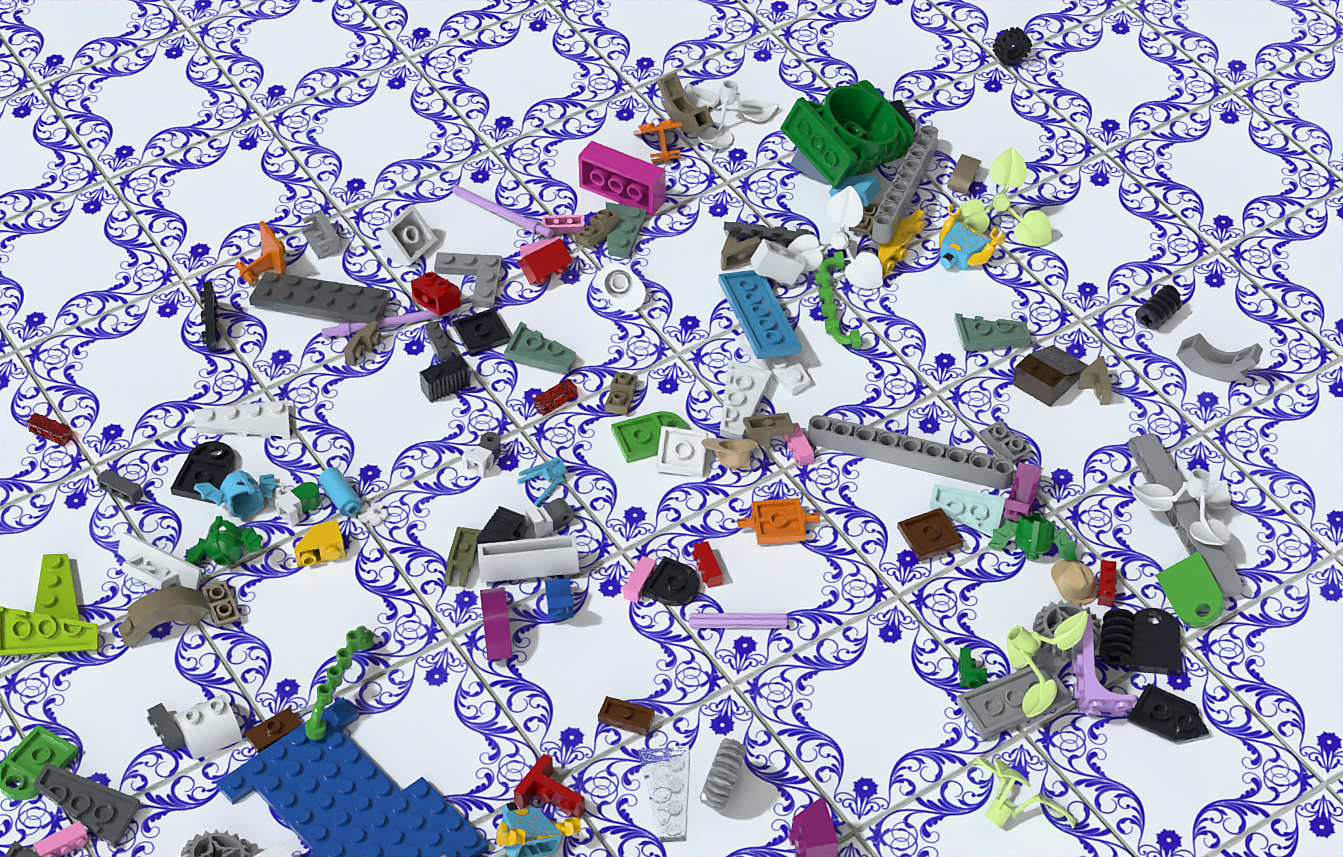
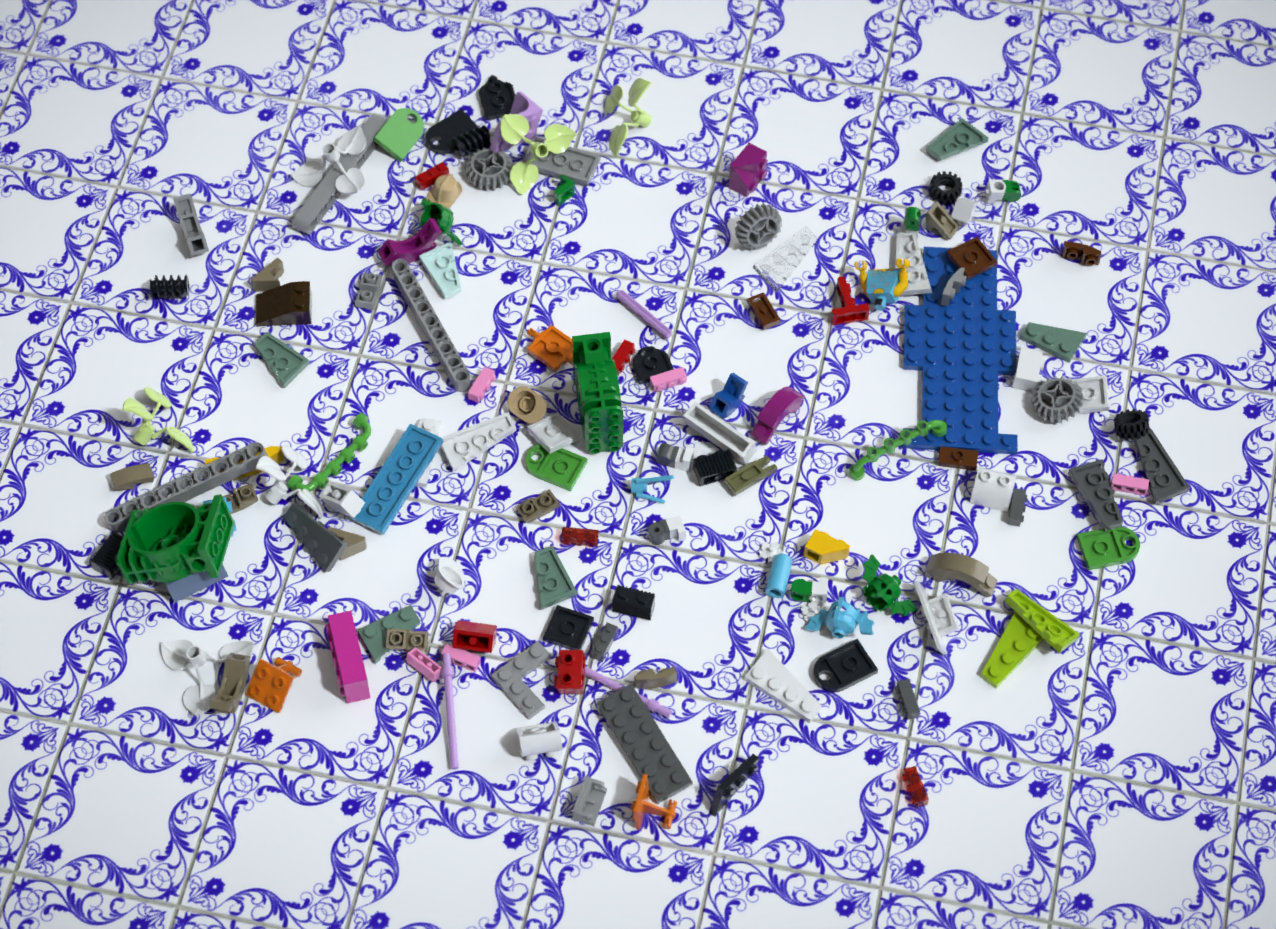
camera: 135 degrees left, 10 degrees up
dark tan slope [202,580,241,628] -> none
dark tan slope [743,413,794,451] -> none
reddish brown plate [897,508,963,562] -> none
torso [938,204,1006,270] -> none
none -> green brick [572,332,623,454]

